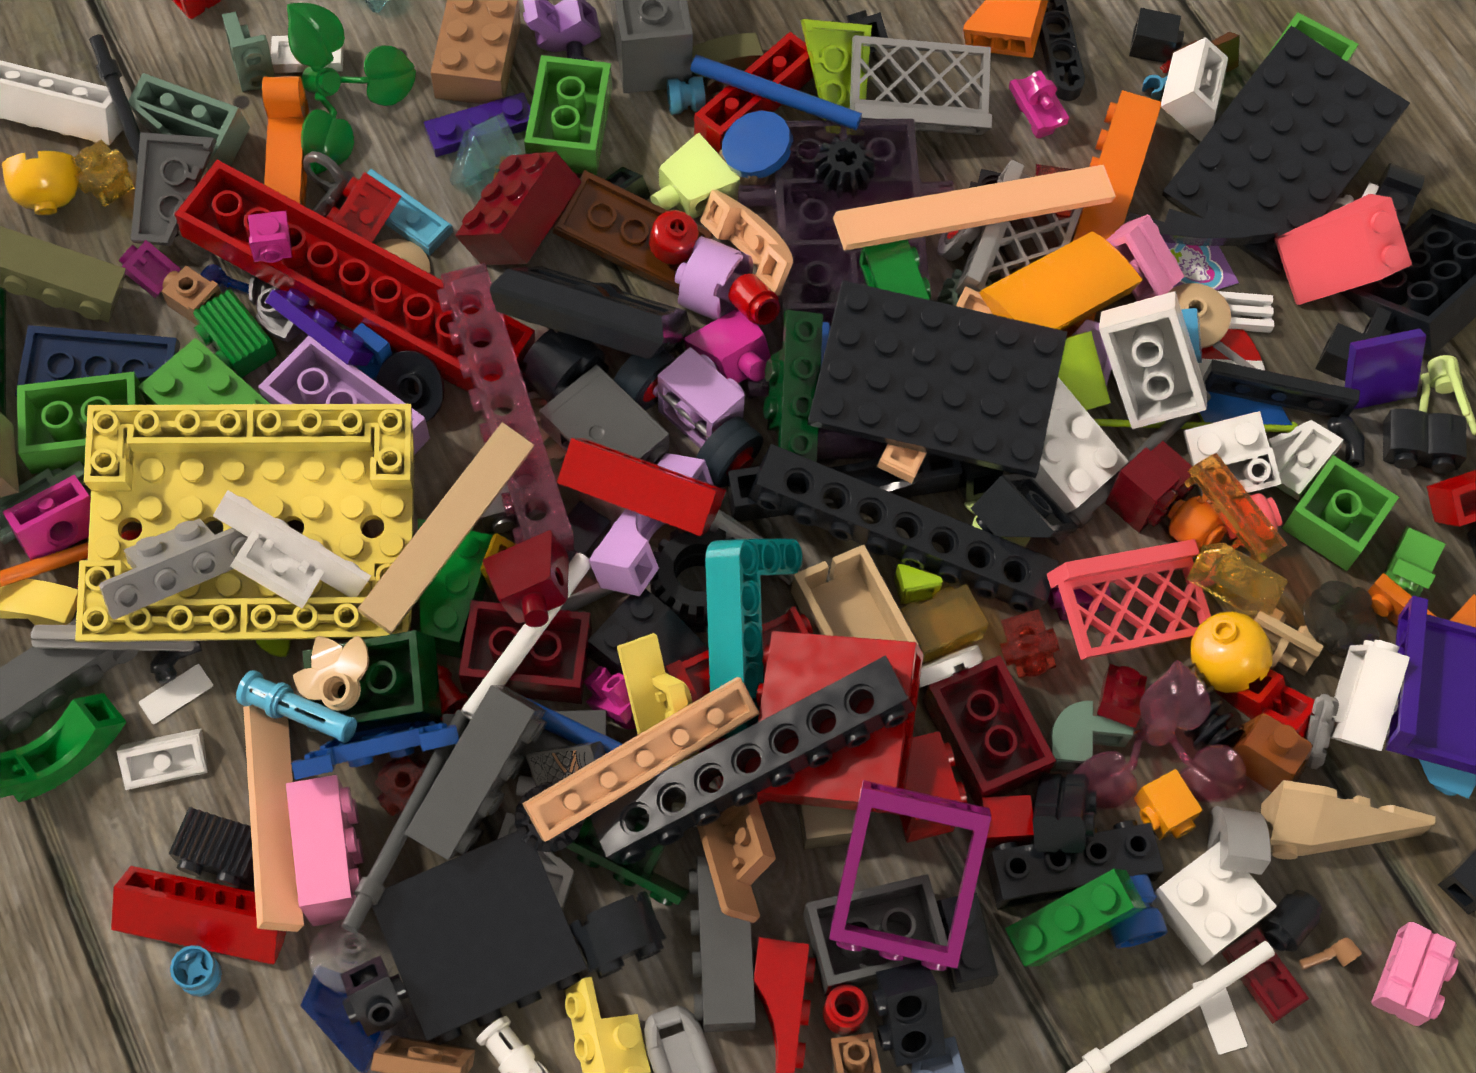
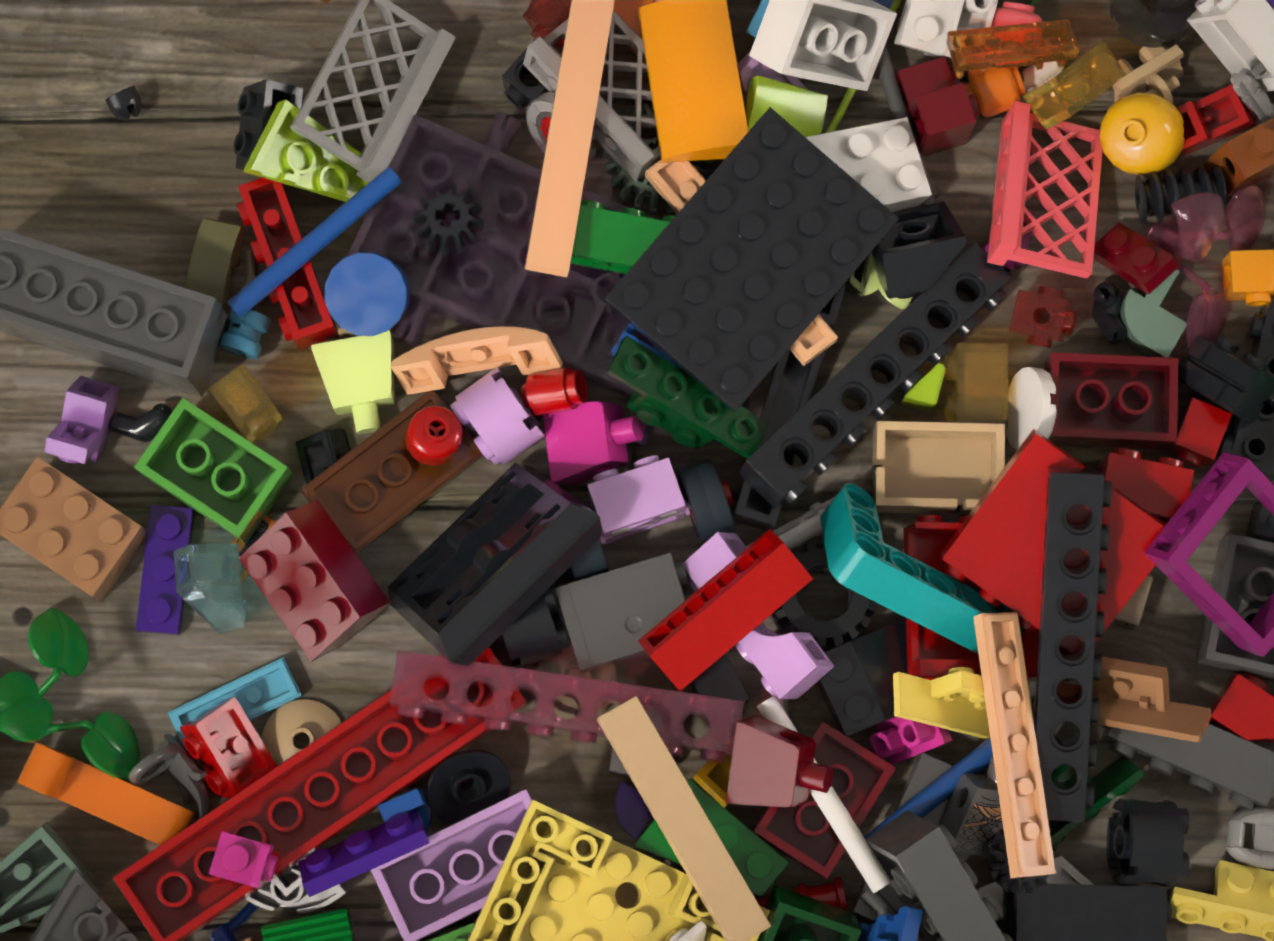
camera: 60 degrees left, 15 degrees up
none -> clear yellow brick [208,363,283,442]
none -> black arm [1092,282,1128,344]

